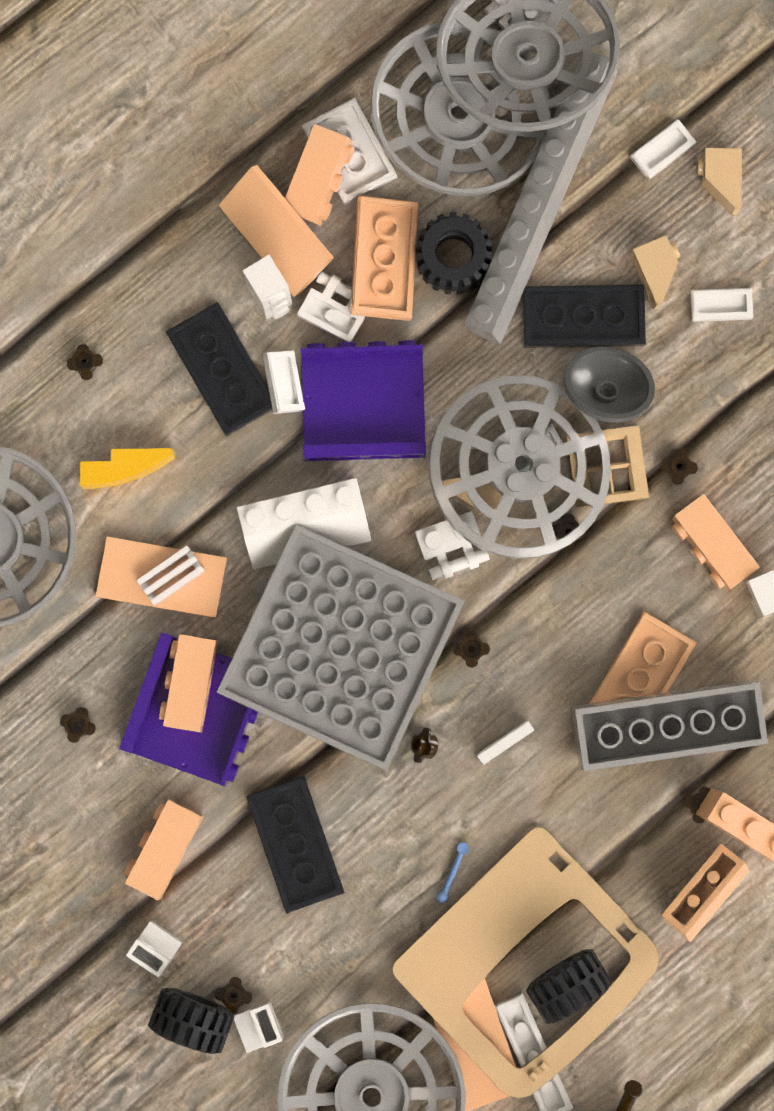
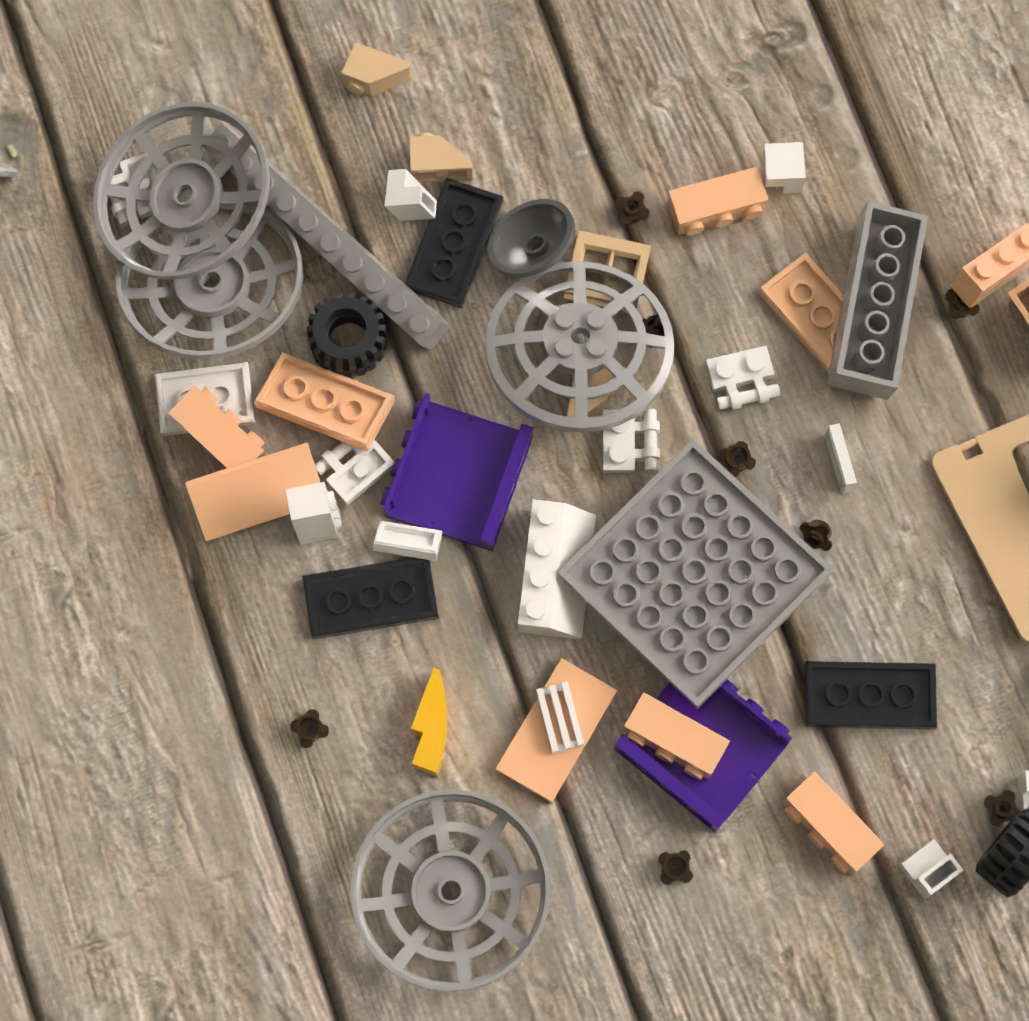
camera: 70 degrees left, 10 degrees down
medium blue hinge [436,842,469,903] -> none
white tile [630,119,696,181] -> none
white tile [690,288,753,322] -> none
none -> white piece [384,169,437,221]
none -> white plate [705,346,780,410]

